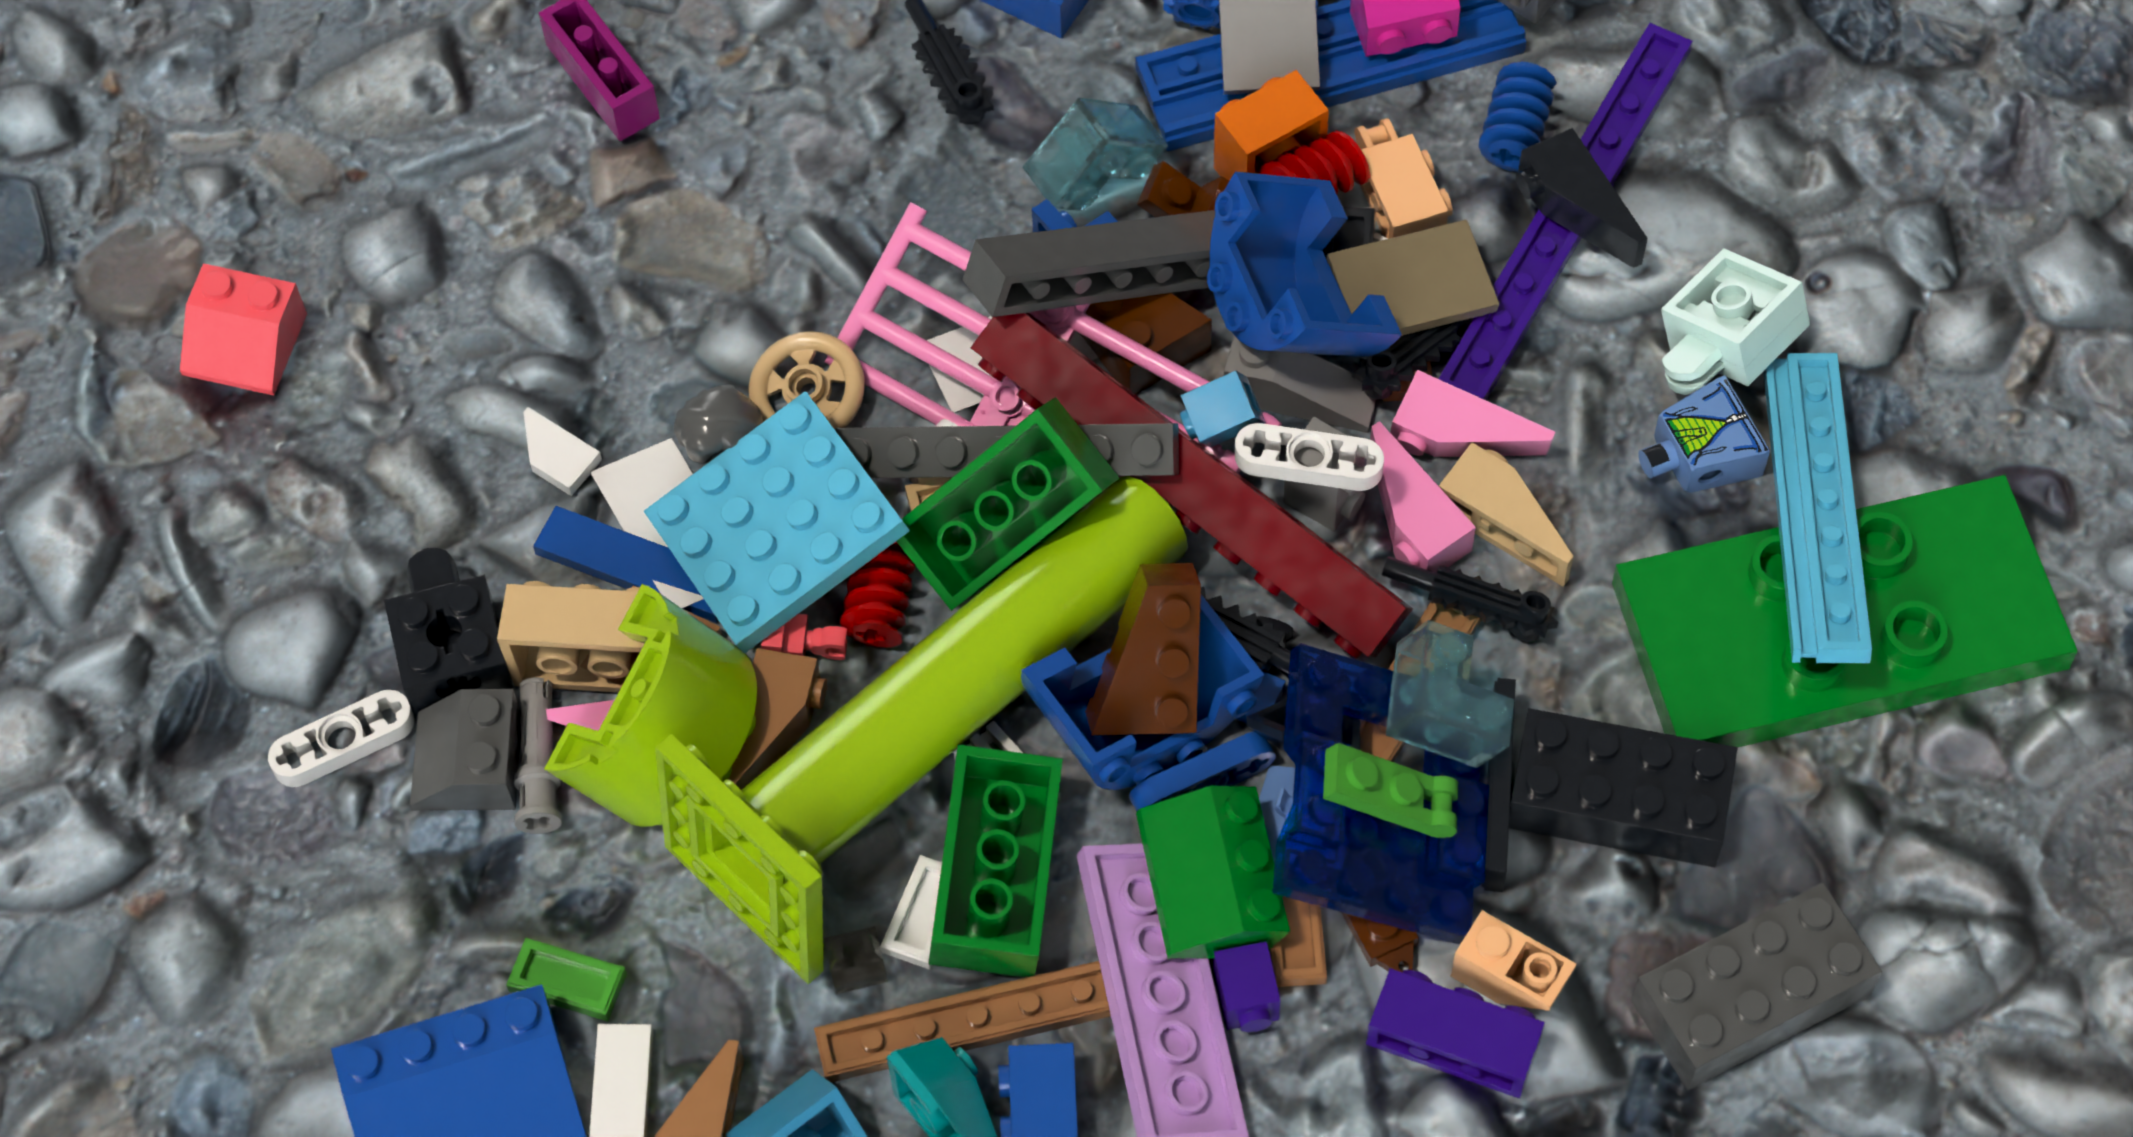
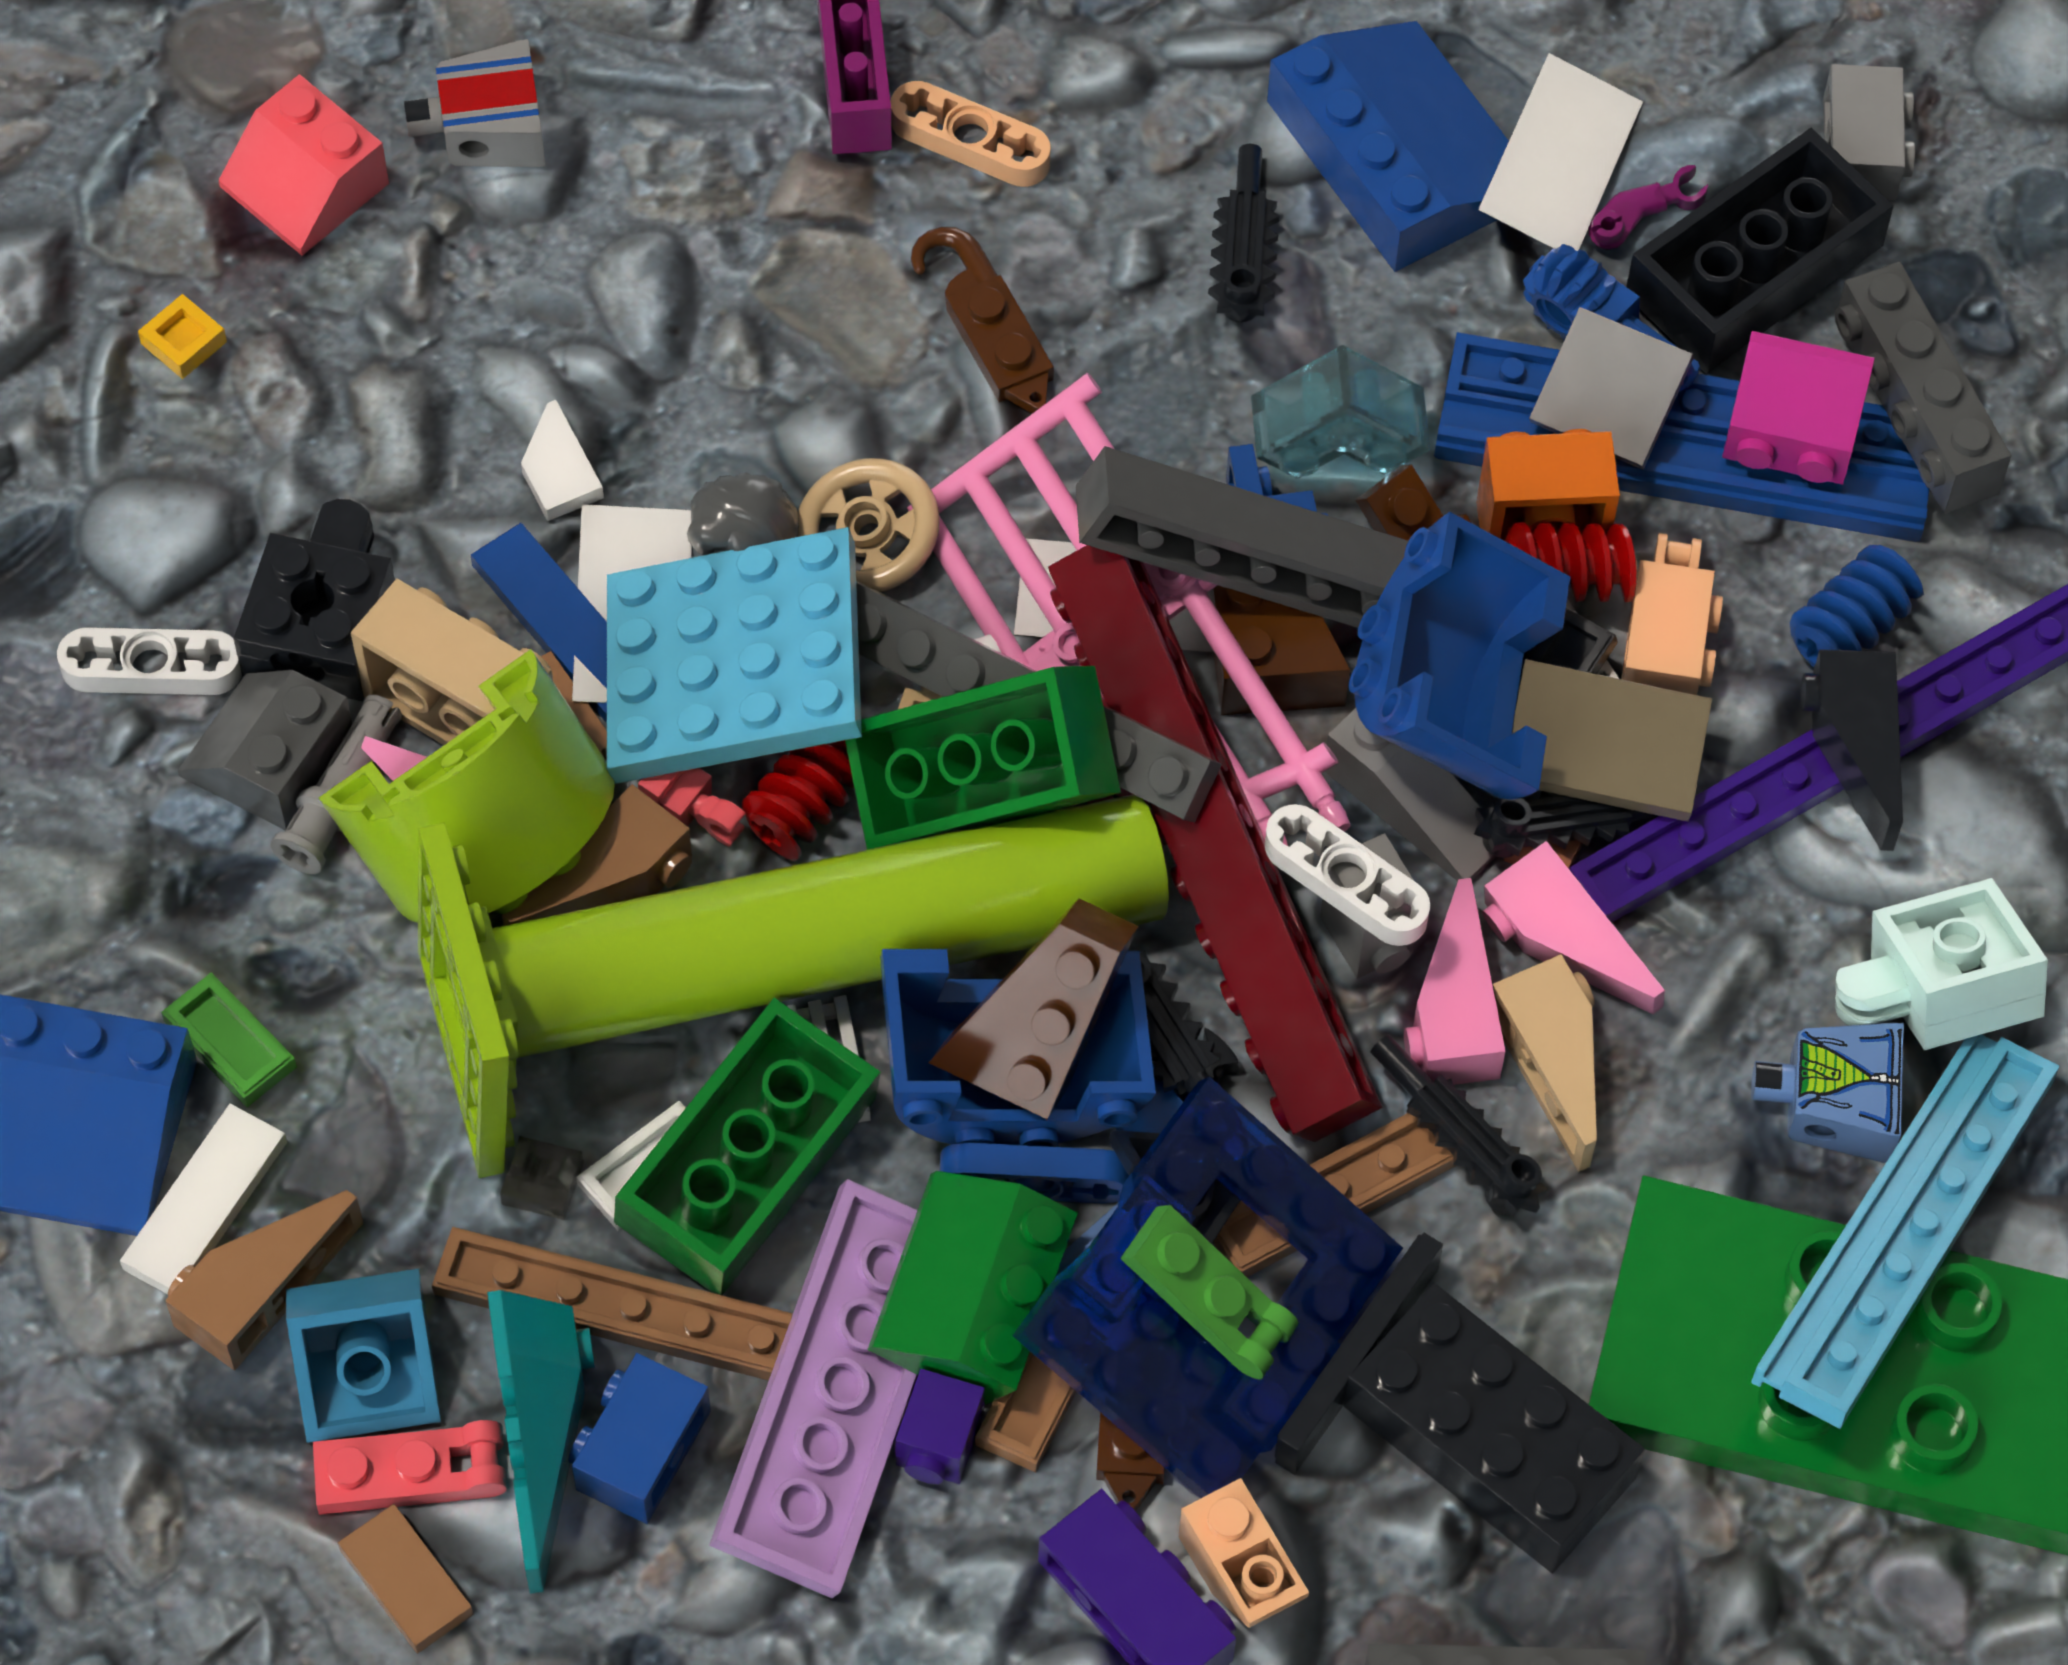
camera: 25 degrees right, 0 degrees up
dark azure brick [1180,370,1266,447] -> none
clear light blue brick [1386,620,1514,768] -> none
none -> yellow plate [138,293,227,379]
none -> torso [404,39,546,167]
none -> light nougat beam [890,81,1051,187]
none -> reddish brown plate [911,227,1054,413]

